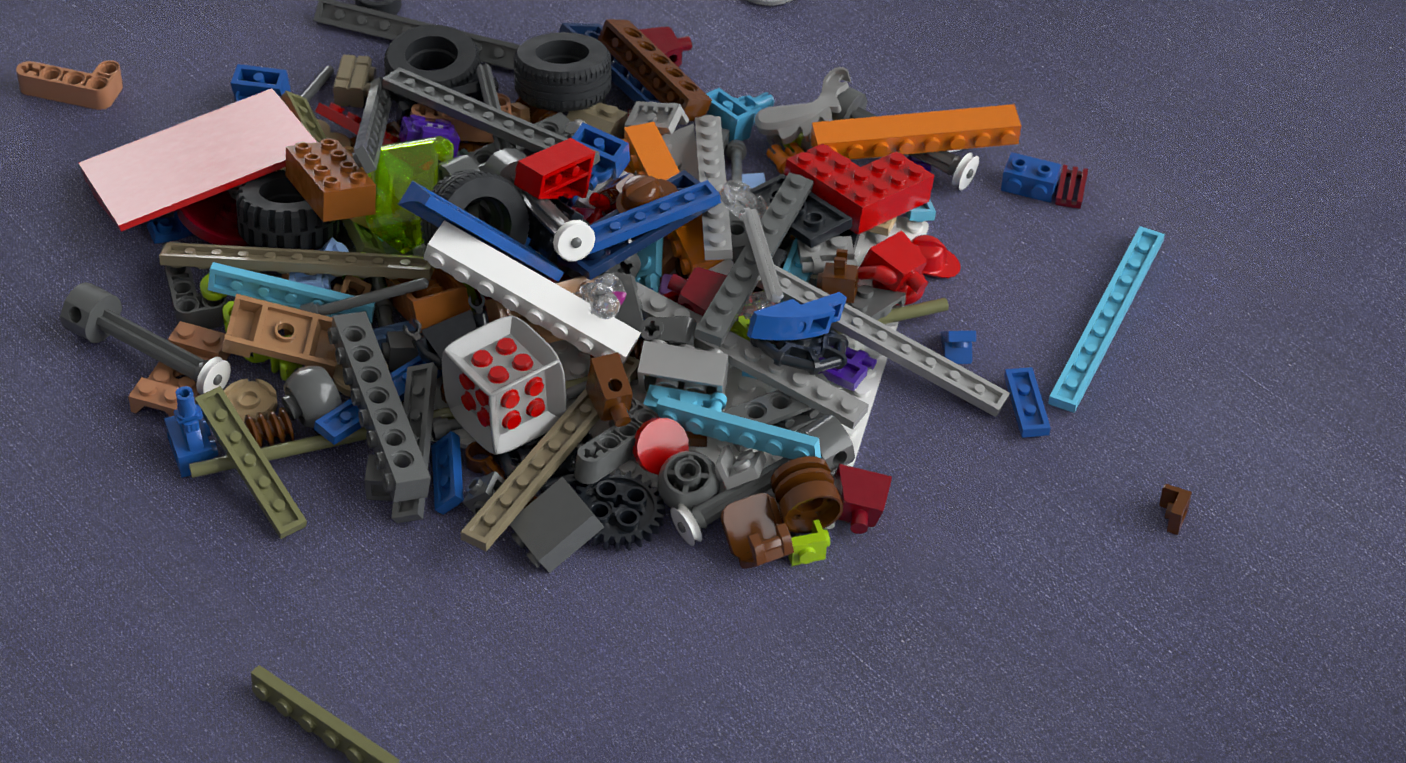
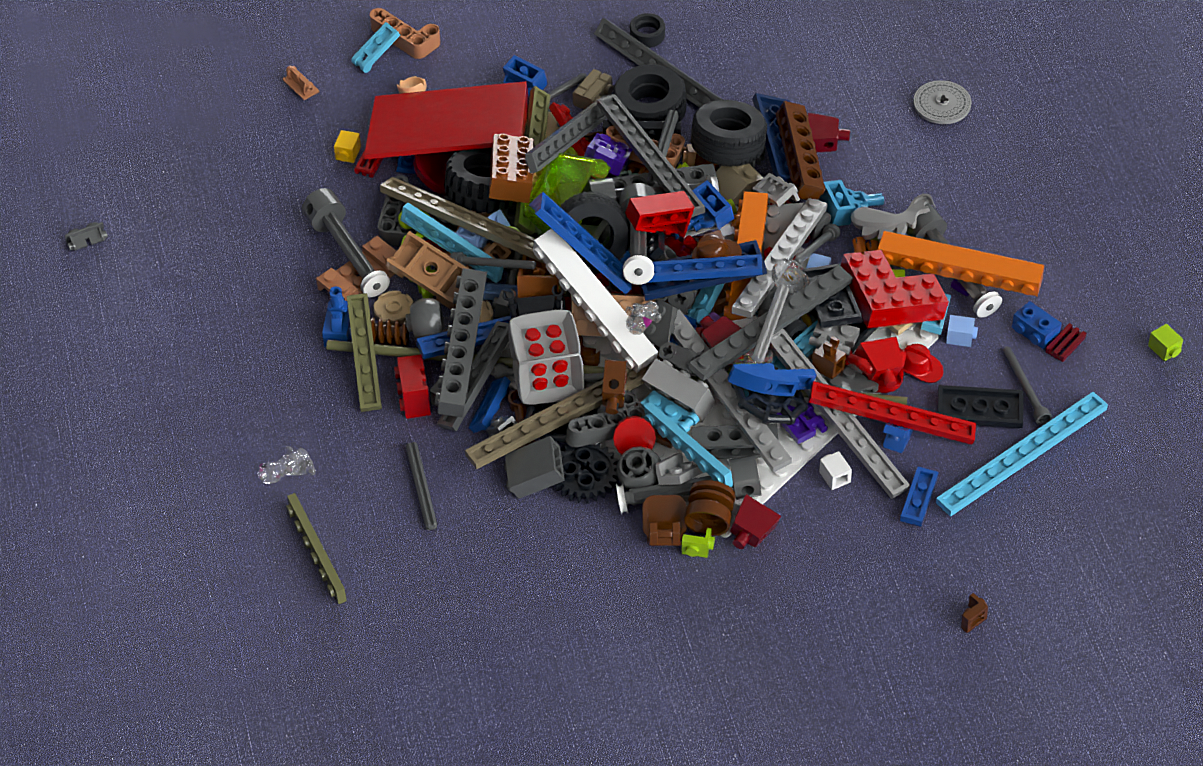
camera: 30 degrees right, 5 degrees up
none -> clear animal [258,446,316,484]
none -> yellow brick [334,130,361,163]
none -> medium azure plate [351,22,400,73]
none -> red tile [354,150,384,178]
none -> red wedge [394,354,431,419]
none -> light nougat hair [397,76,427,94]
none -> dark grey axle [406,442,437,530]
none -> red plate [809,381,976,445]
none -> white brick [819,451,852,490]
none -> black plate [937,385,1023,428]
none -> light blue brick [946,315,978,347]
none -> dark grey piece [1003,346,1052,425]
none -> lime brick [1148,323,1183,361]

